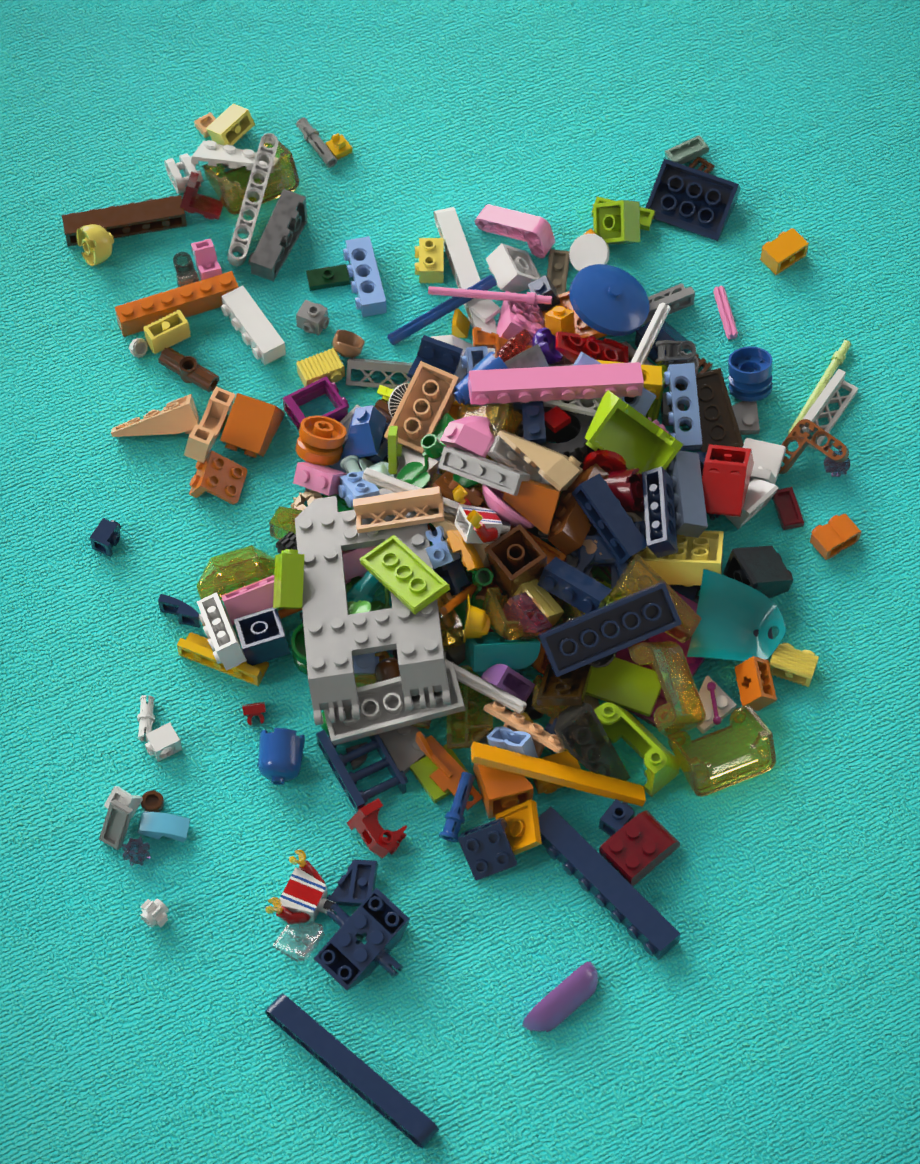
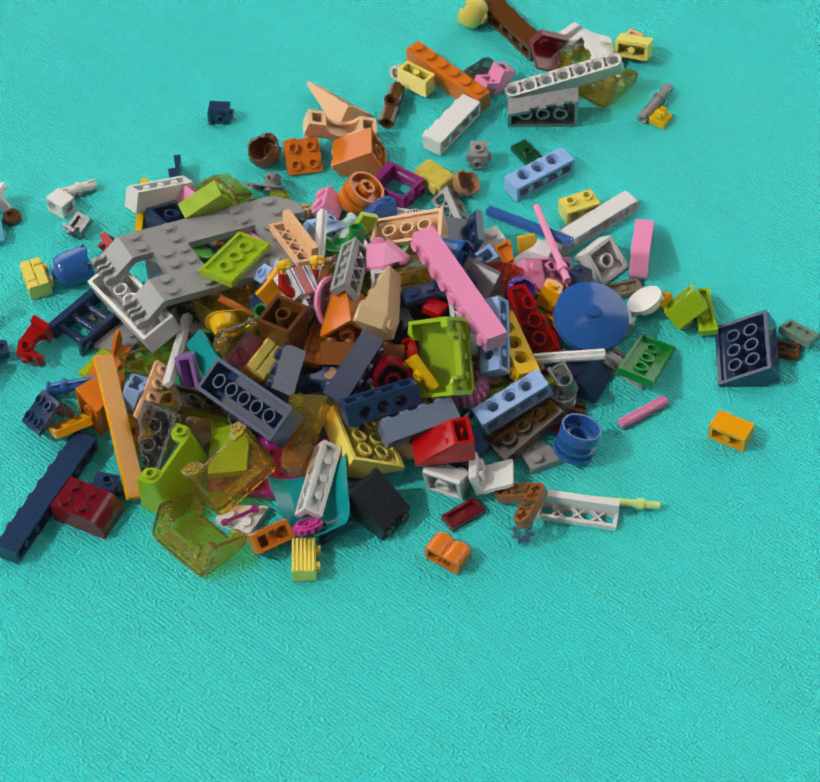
camera: 70 degrees right, 10 degrees down
none -> light yellow brick [19,257,54,300]
none -> flat silver bracket [61,210,93,239]
none -> light grey hinge [242,172,284,191]
none -> reddish brown hair [247,133,282,169]
none -> dark pink gear [292,517,324,537]
none -> white fence [294,439,342,519]
none -> yellow plate [405,354,439,393]
none -> green tile [616,334,676,388]

